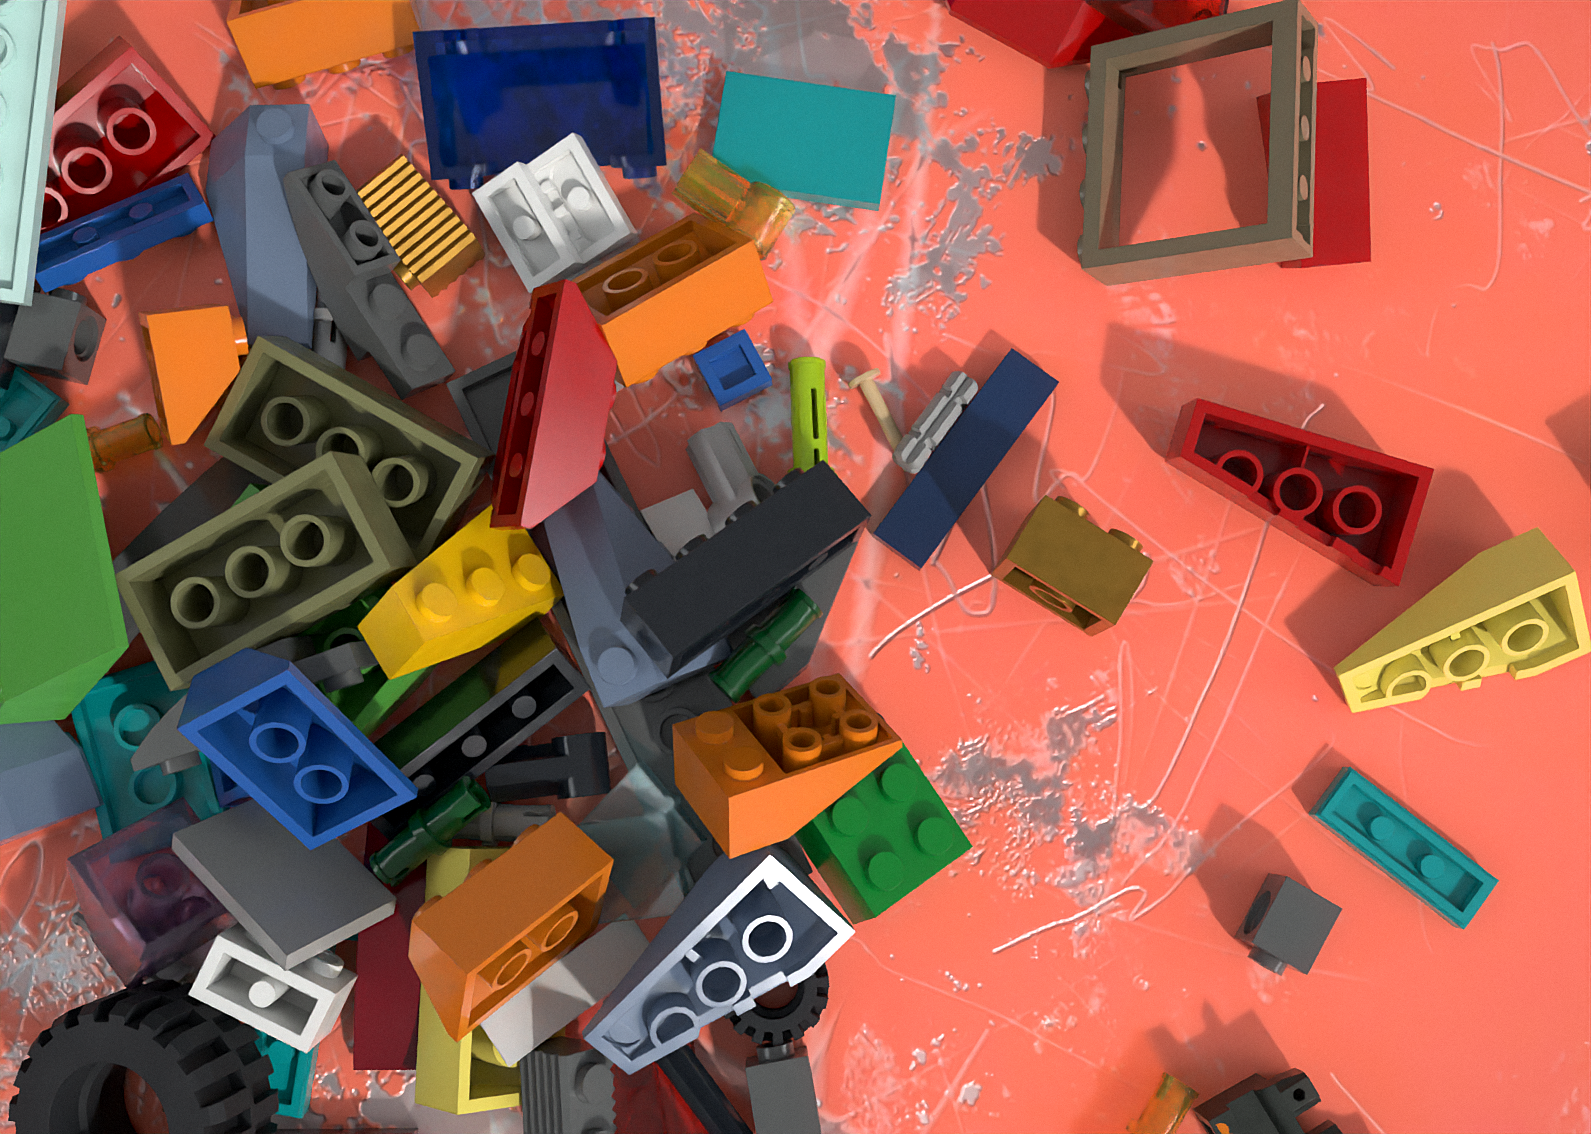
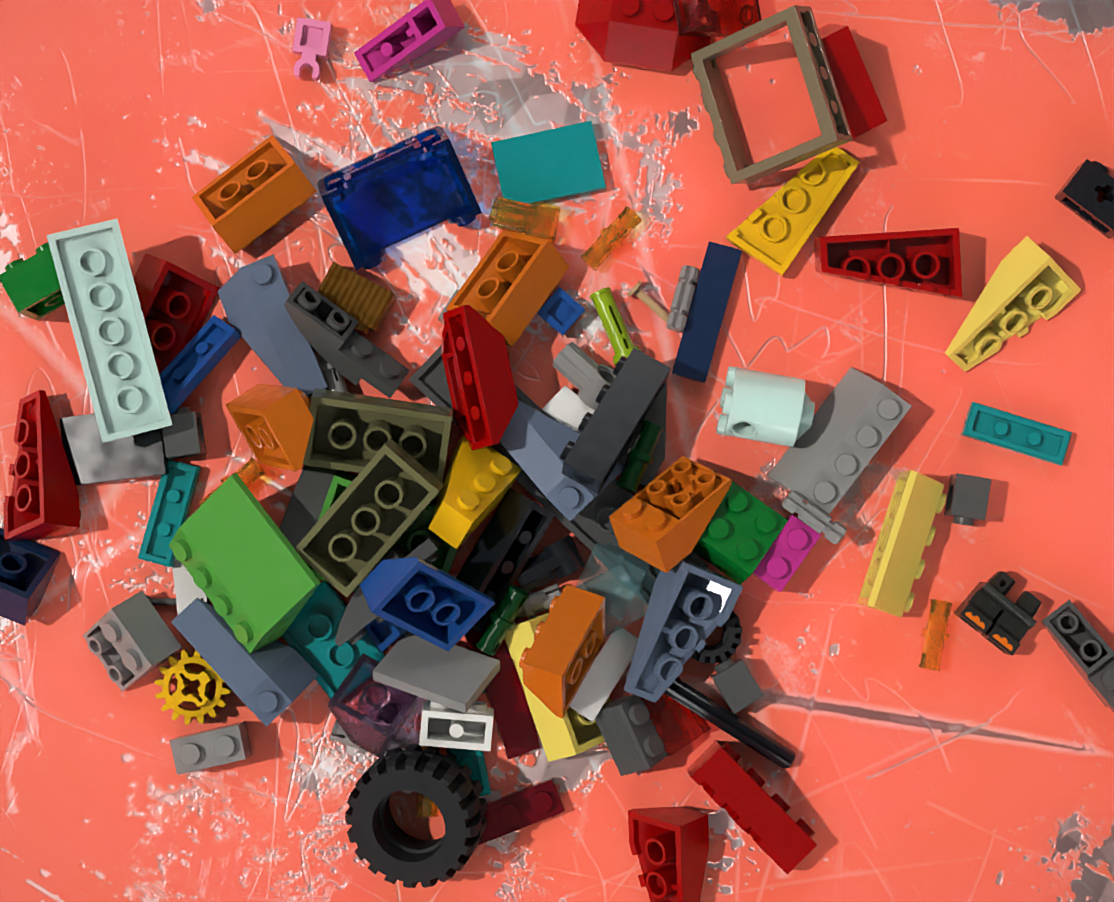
camera: 15 degrees left, 5 degrees up
white slope [472,132,638,294] -> none
pearl gold brick [991,495,1154,637] -> none
none -> clear yellow pin [580,206,642,271]
none -> light aqua cylinder [716,366,815,447]
none -> yellow wing [725,147,860,277]
none -> dark pink brick [752,515,821,592]
none -> light grey slope [768,367,912,515]
none -> light grey axle [782,491,847,544]
none -> light yellow slope [857,470,946,618]

